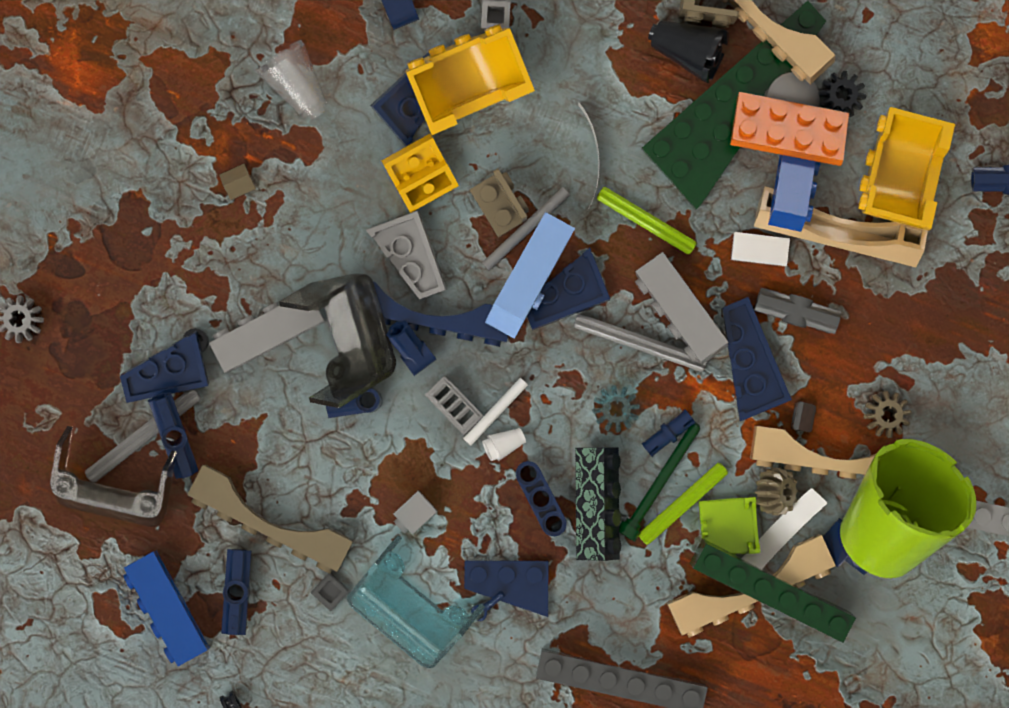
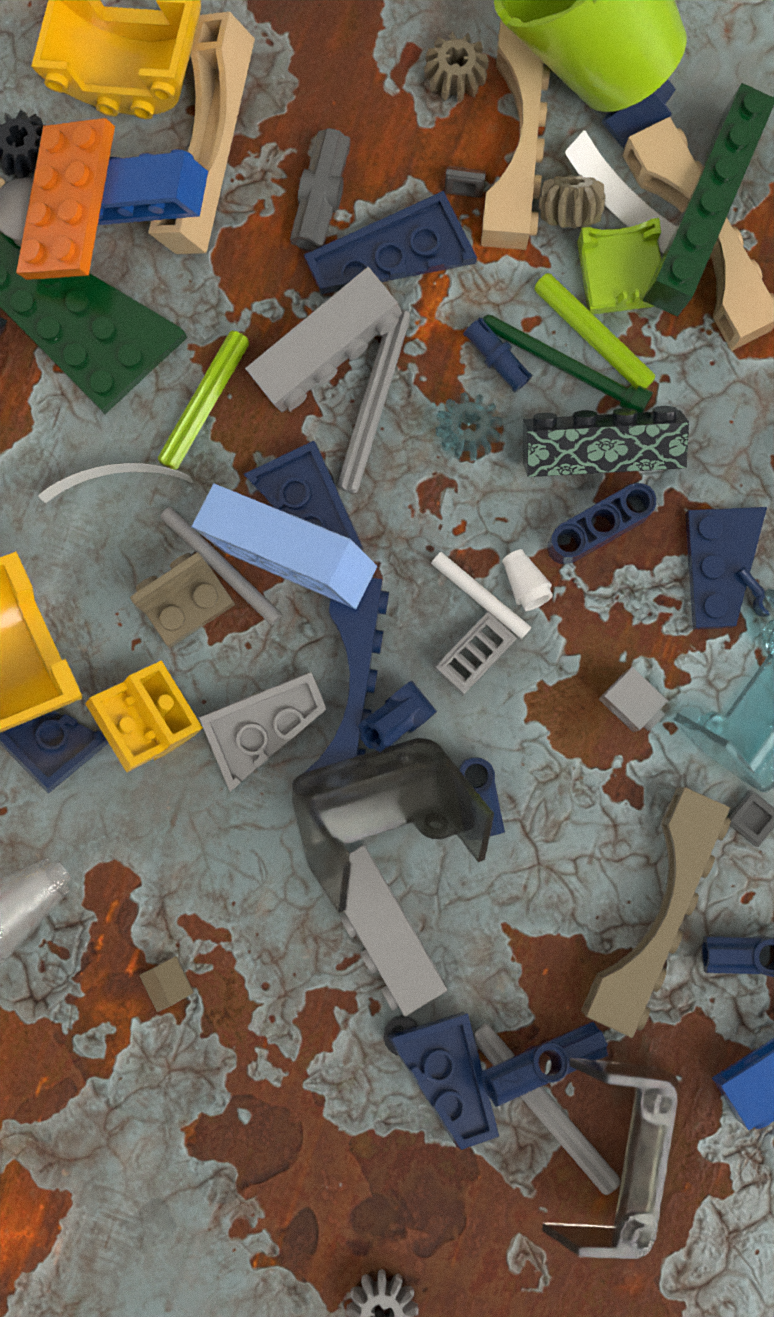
camera: 85 degrees left, 5 degrees down
white tile [731,232,790,267] -> none

